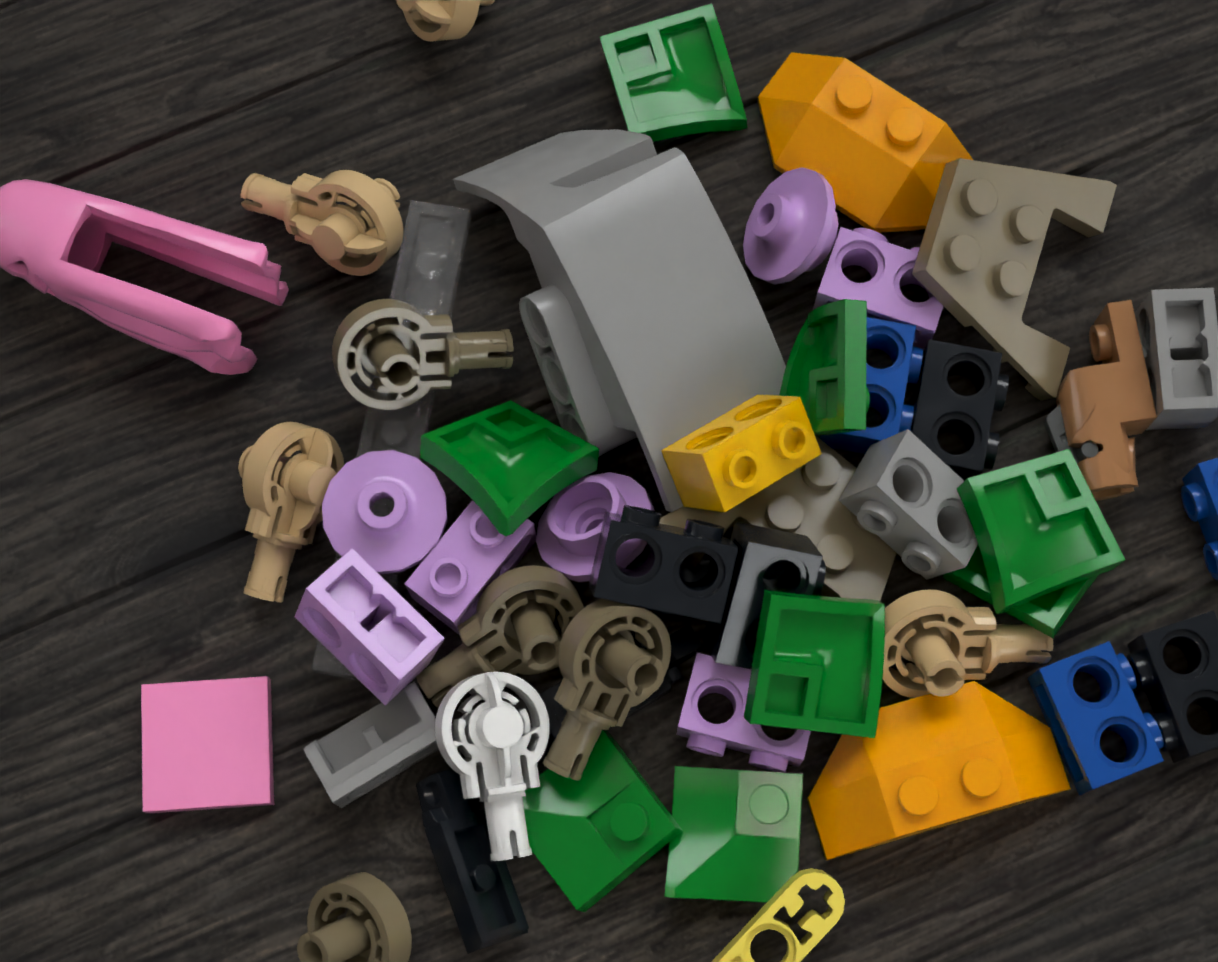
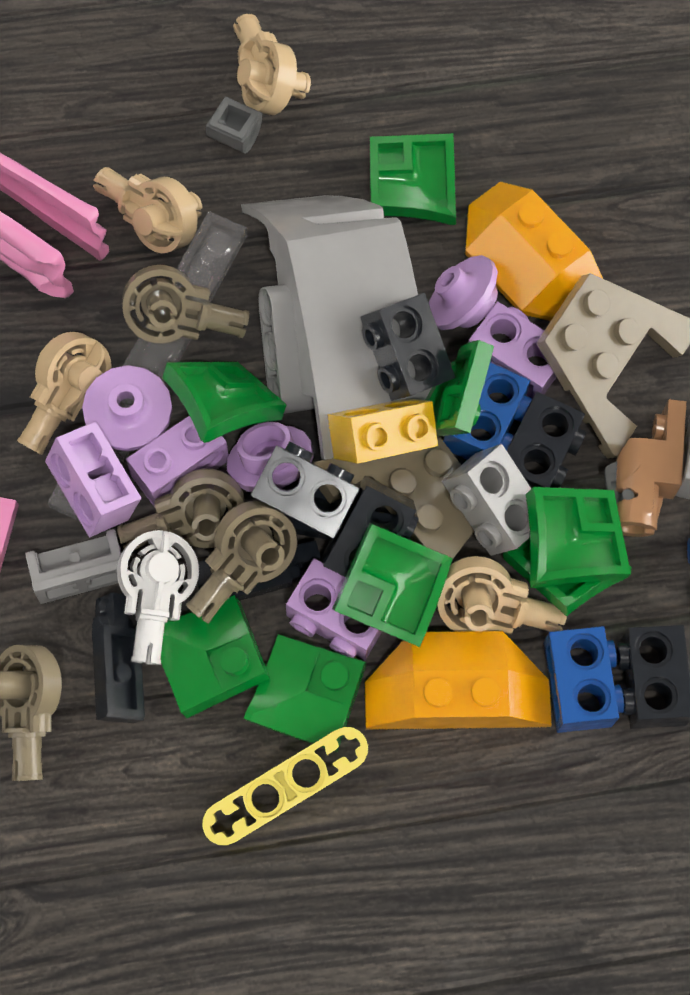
camera: 10 degrees right, 5 degrees down
none -> dark grey brick [206,96,262,154]
none -> black brick [360,293,456,401]

